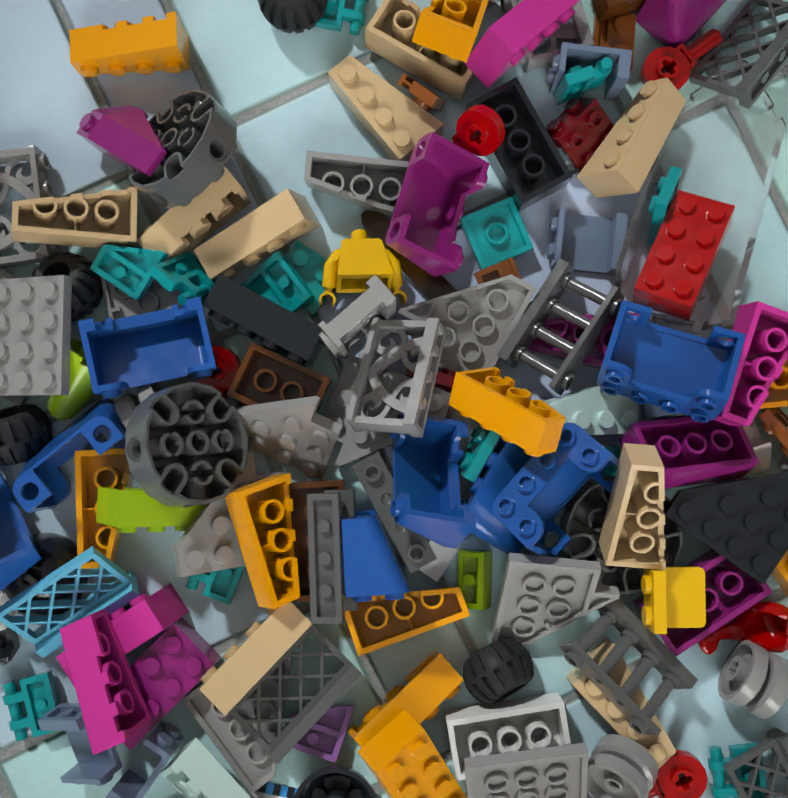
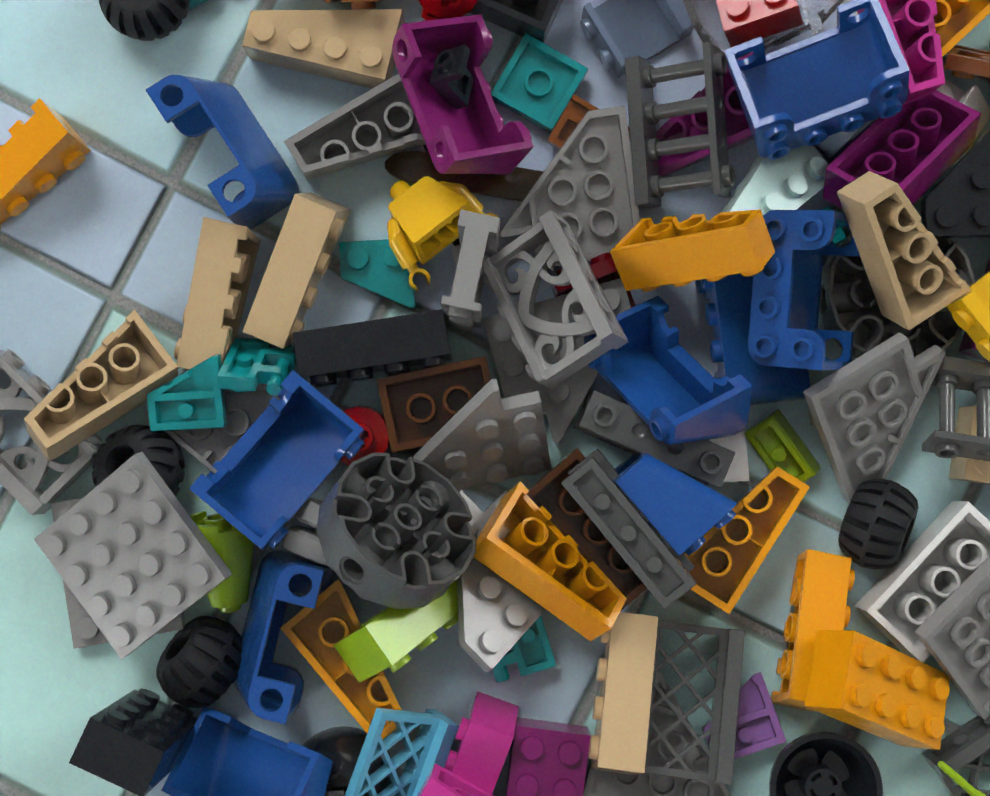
camera: 40 degrees left, 0 degrees up
magenta wedge [76,105,167,177] -> none
dark grey brick [127,89,237,208] -> none
teal wing [240,251,315,313] -> none
teal plate [458,425,501,483] -> none
none -> blue windscreen [146,75,299,230]
none -> black bracket [430,44,475,109]

